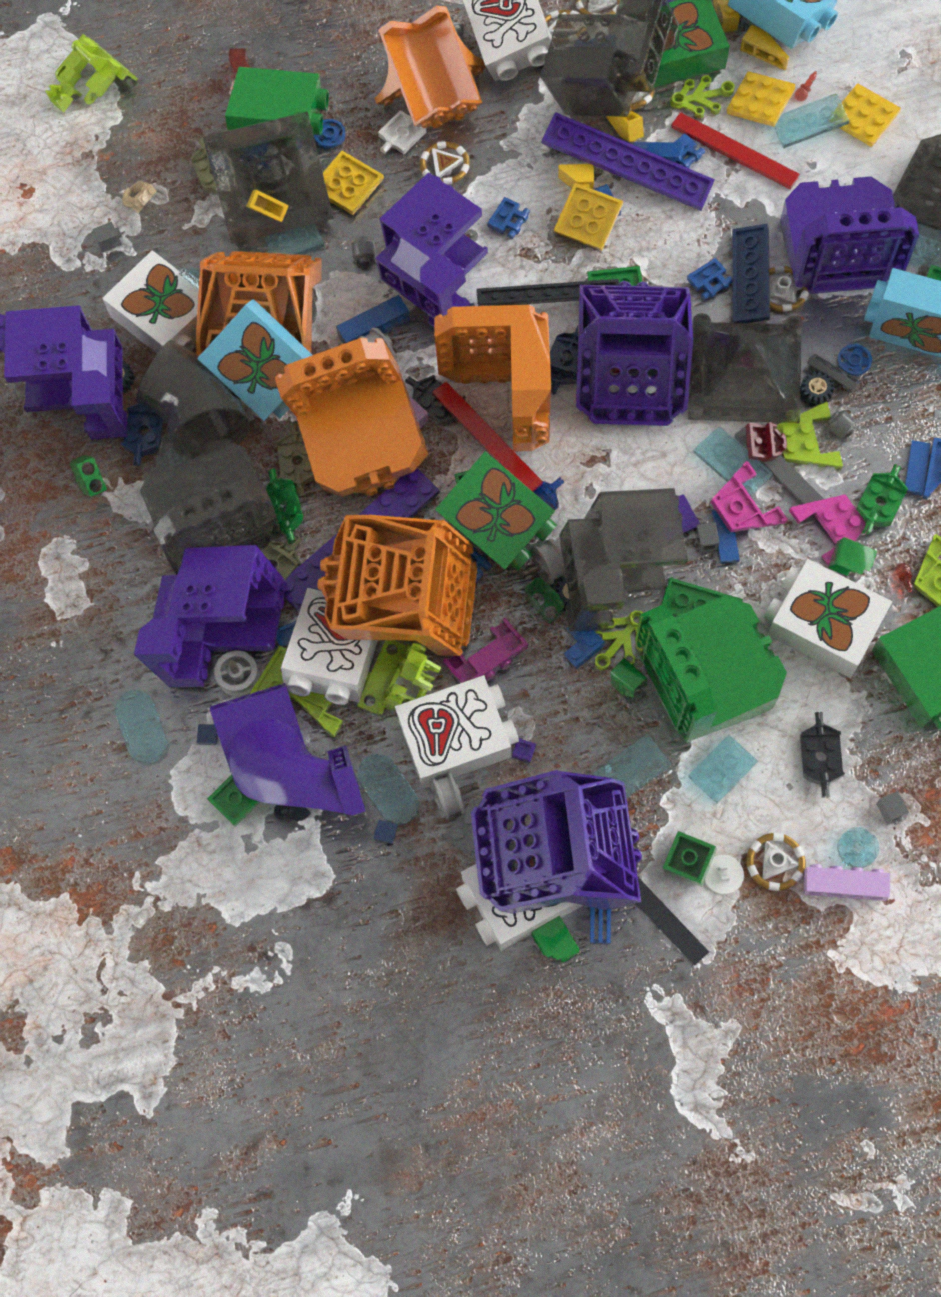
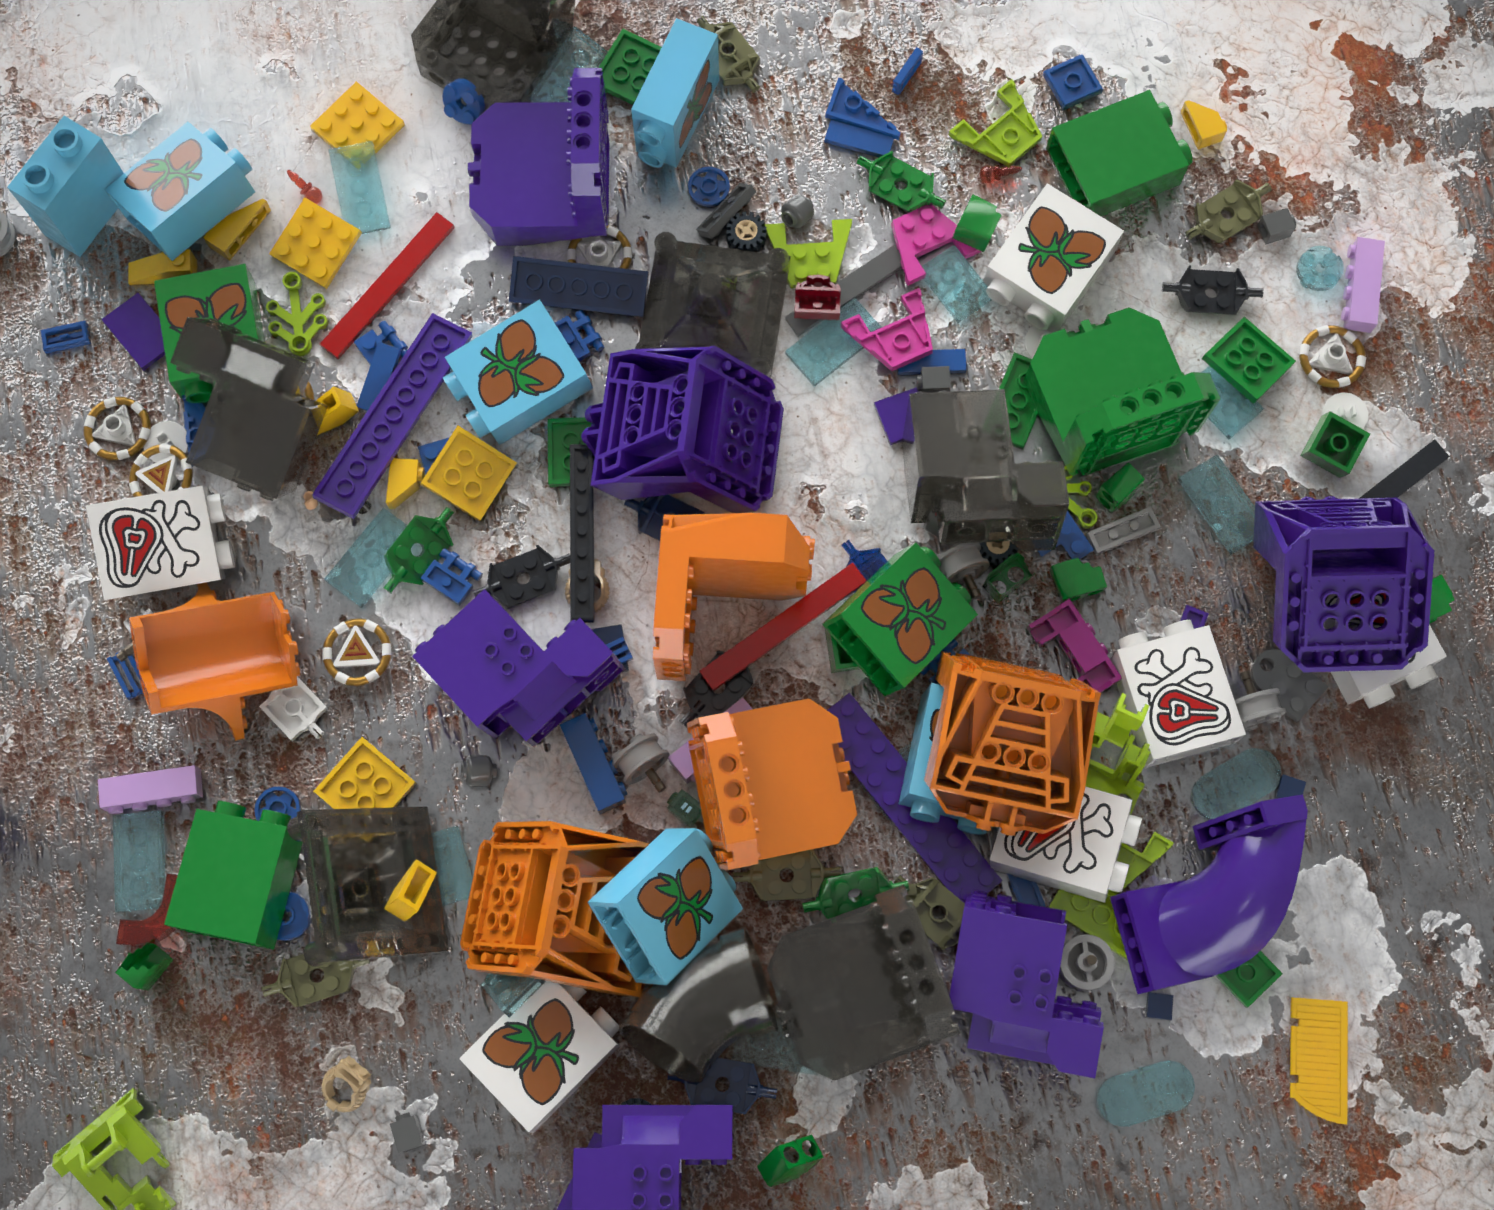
camera: 90 degrees left, 5 degrees up
none -> lavender brick [98,765,203,814]
none -> clear light blue tile [113,810,166,913]
none -> green piece [115,943,173,990]
none -> clear light blue tile [324,507,412,608]
none -> green plate [383,507,454,594]
none -> blue plate [442,79,485,125]
none -> medium azure brick [443,299,593,445]
none -> black plate [473,545,570,609]
none -> clear light blue tile [922,245,992,323]
none -> green piece [1049,558,1107,604]
none -> light grey plate [1086,507,1161,555]
none -> olive plate [1185,180,1272,243]
none -> green plate [1202,317,1296,404]
none -> yellow piece [1290,997,1348,1125]

